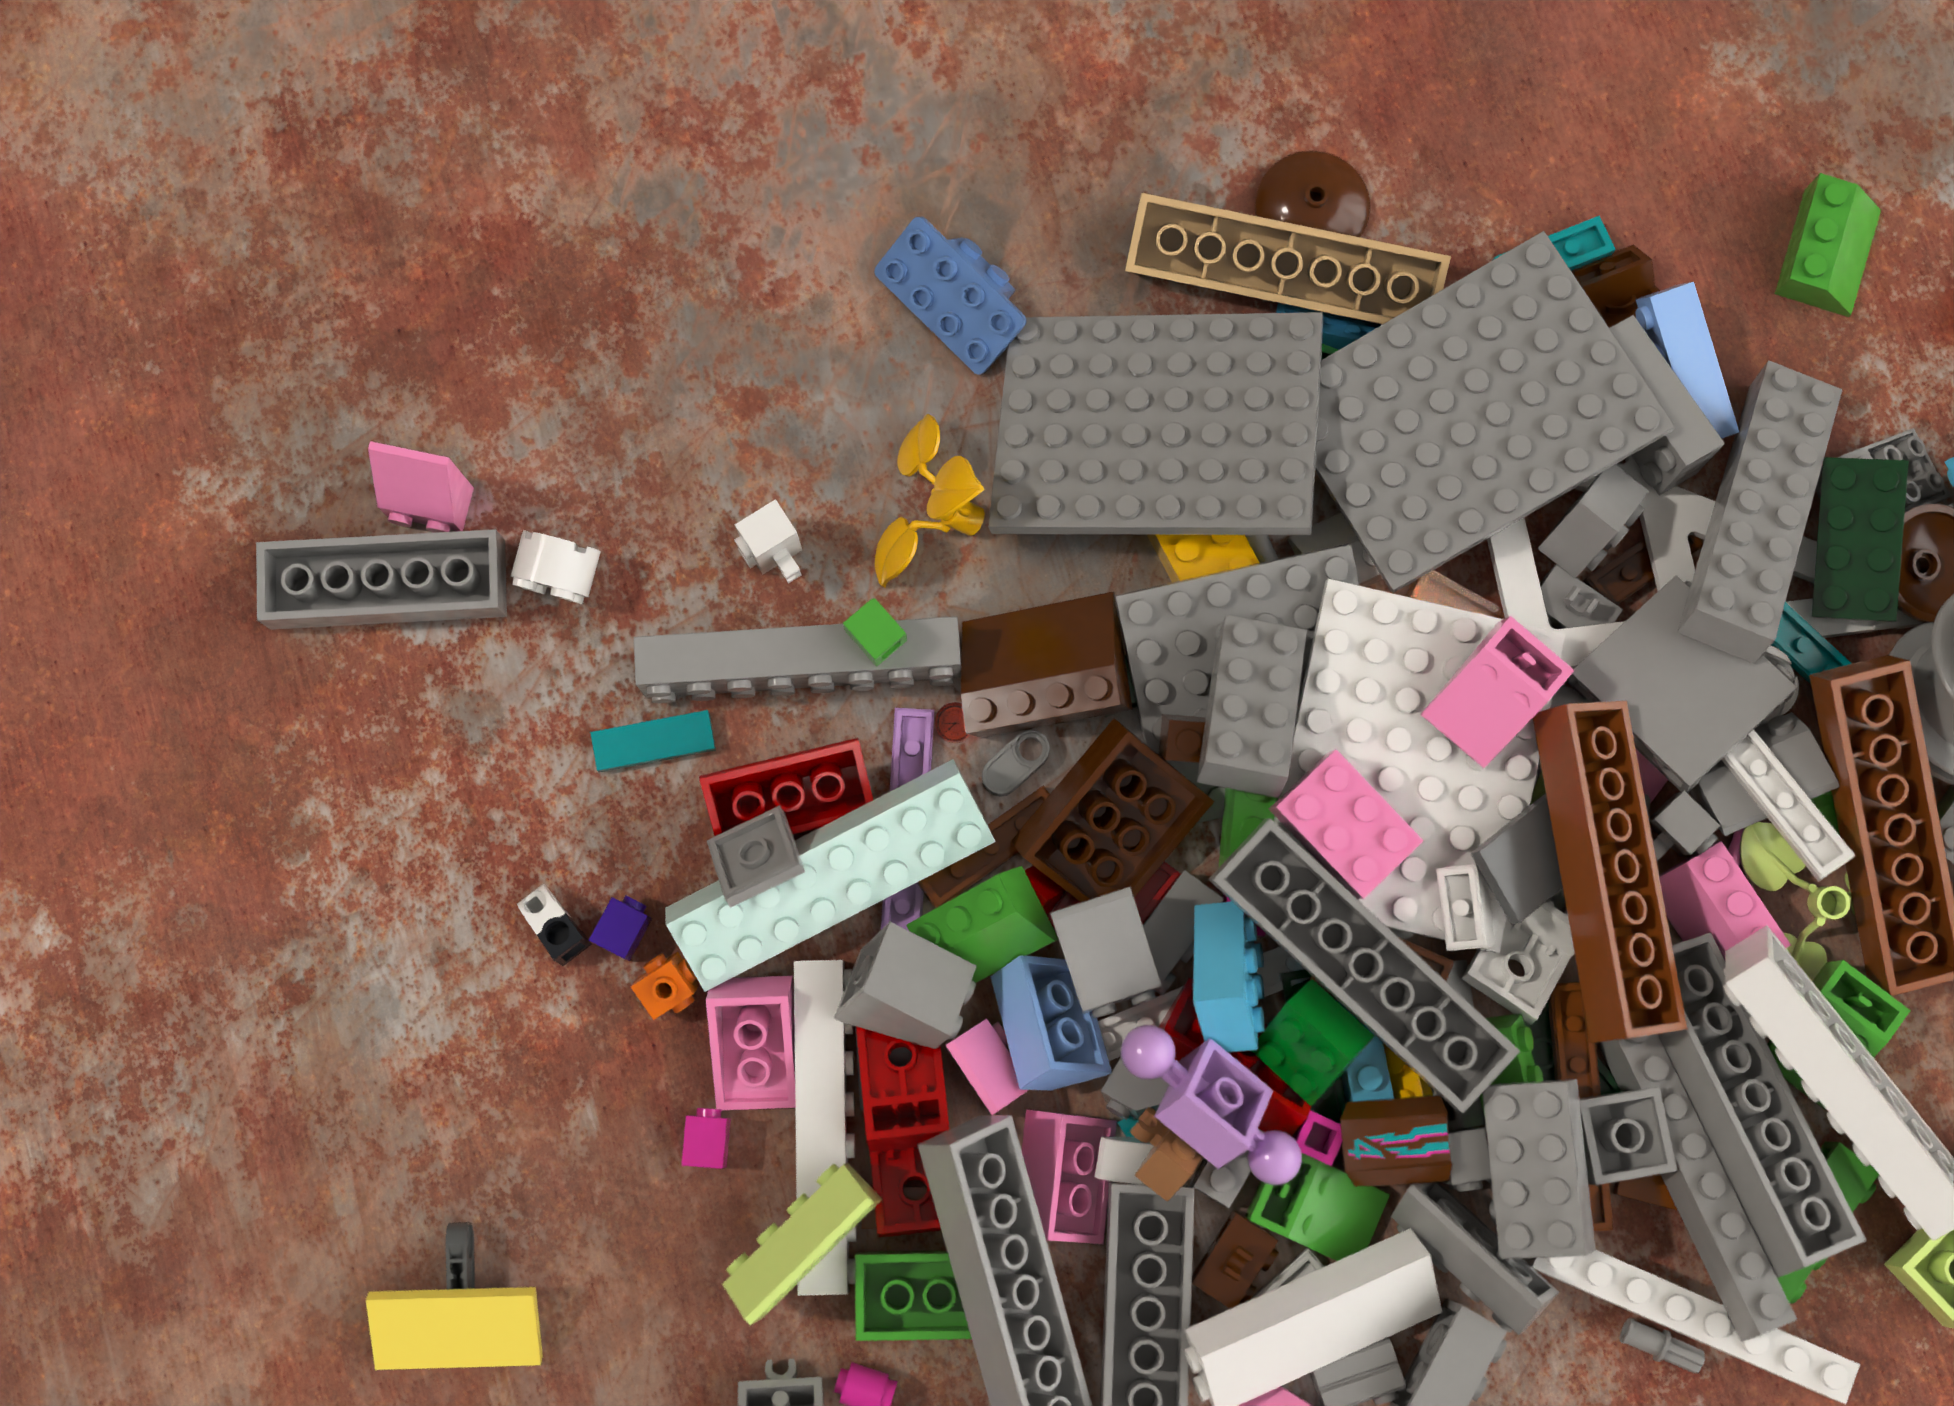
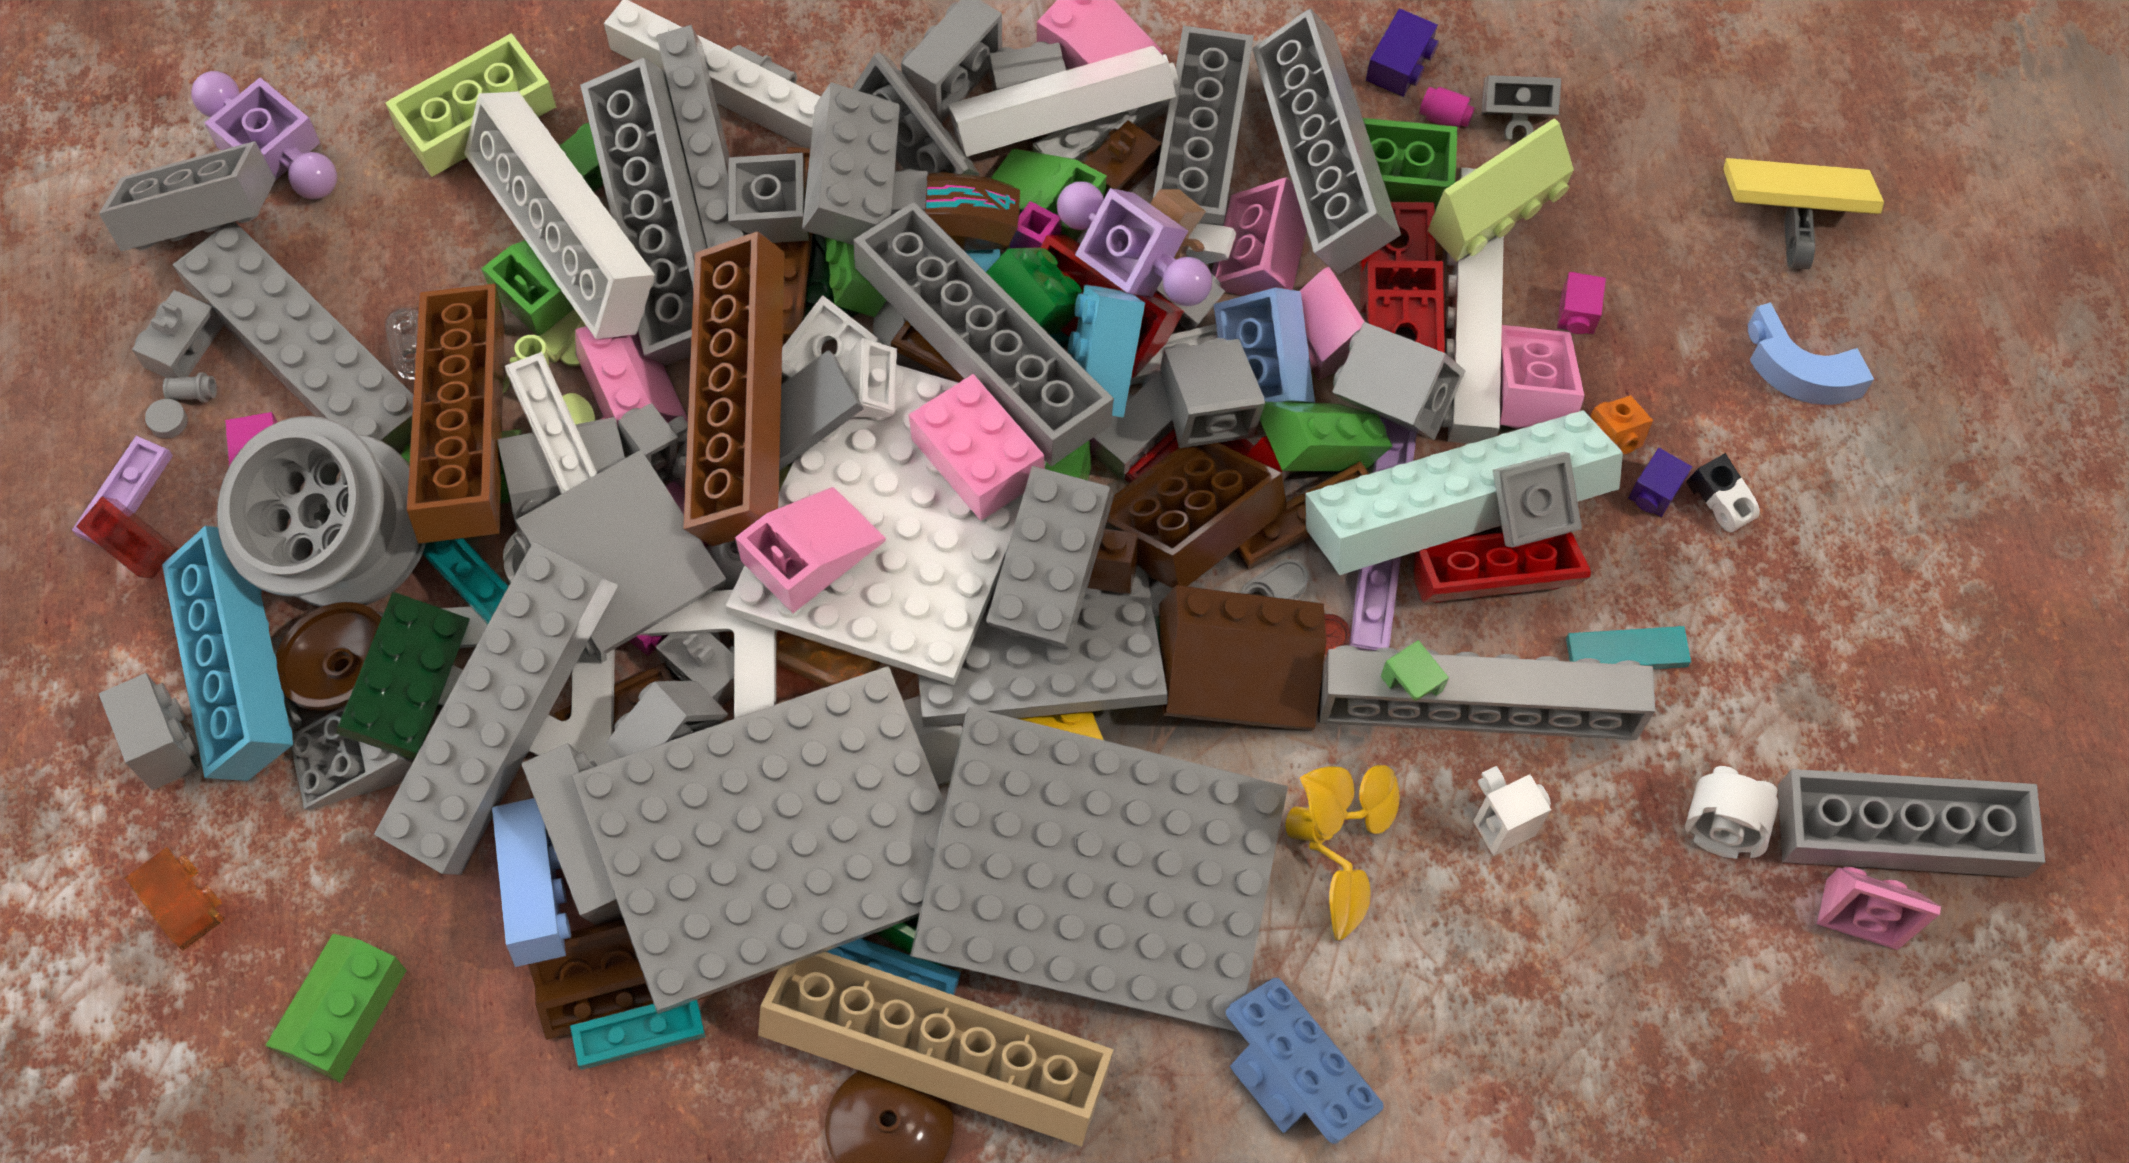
camera: 175 degrees left, 15 degrees down
none -> light blue arch [1747,302,1874,405]

